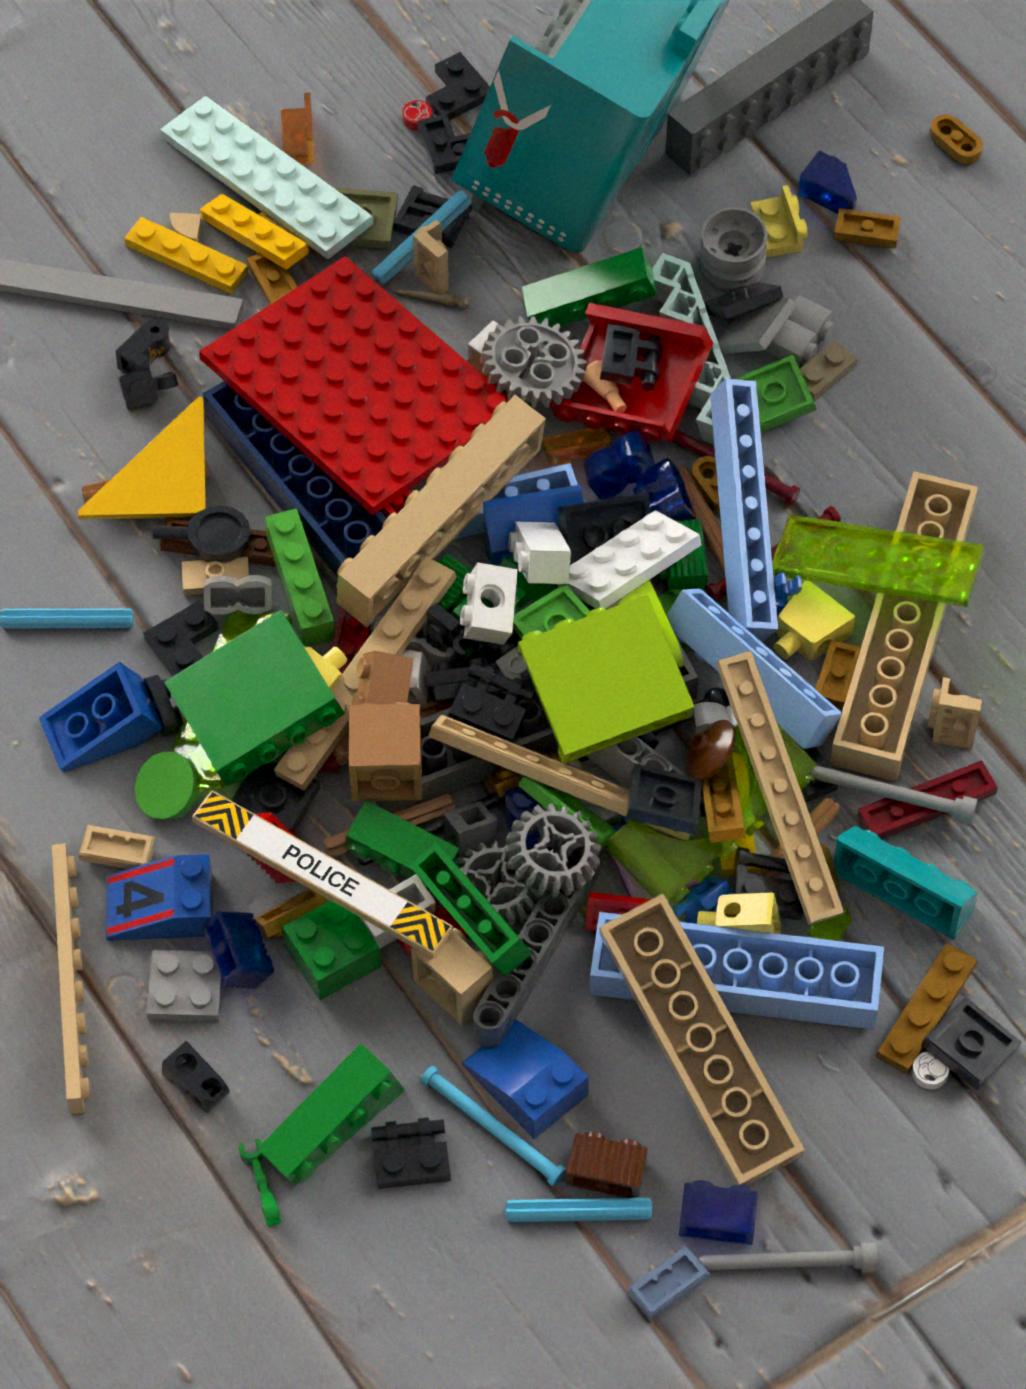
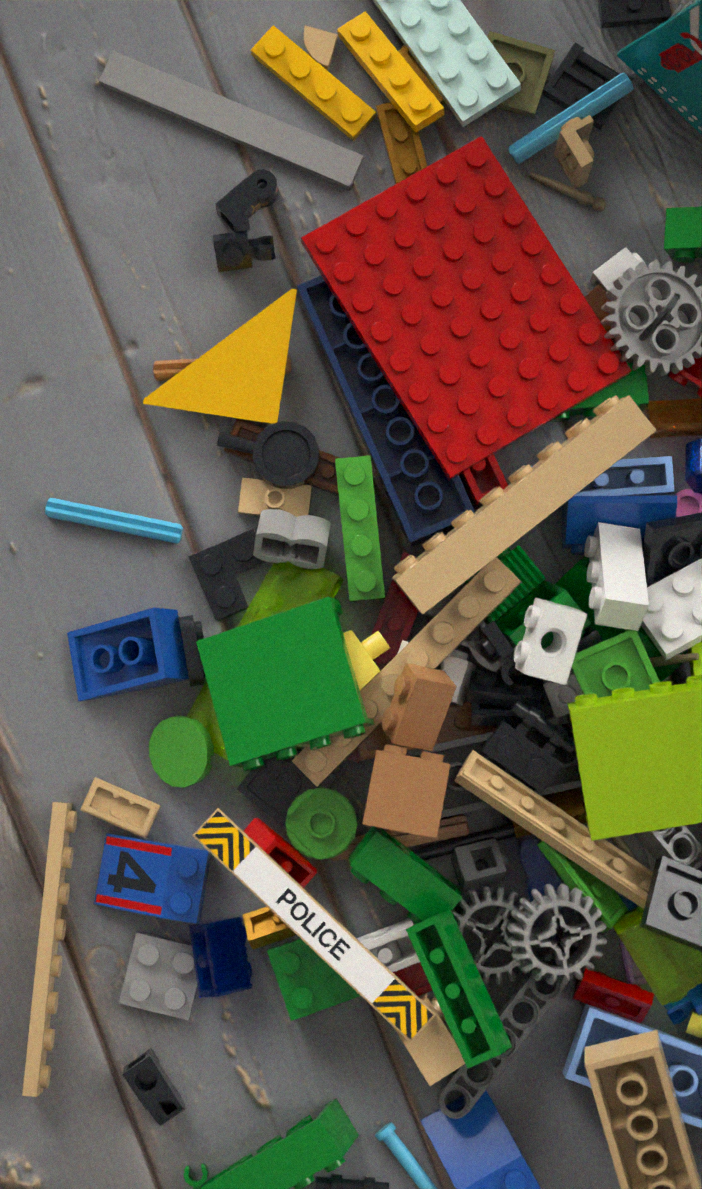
camera: 20 degrees right, 25 degrees up
none -> bright green tile [285,787,357,860]

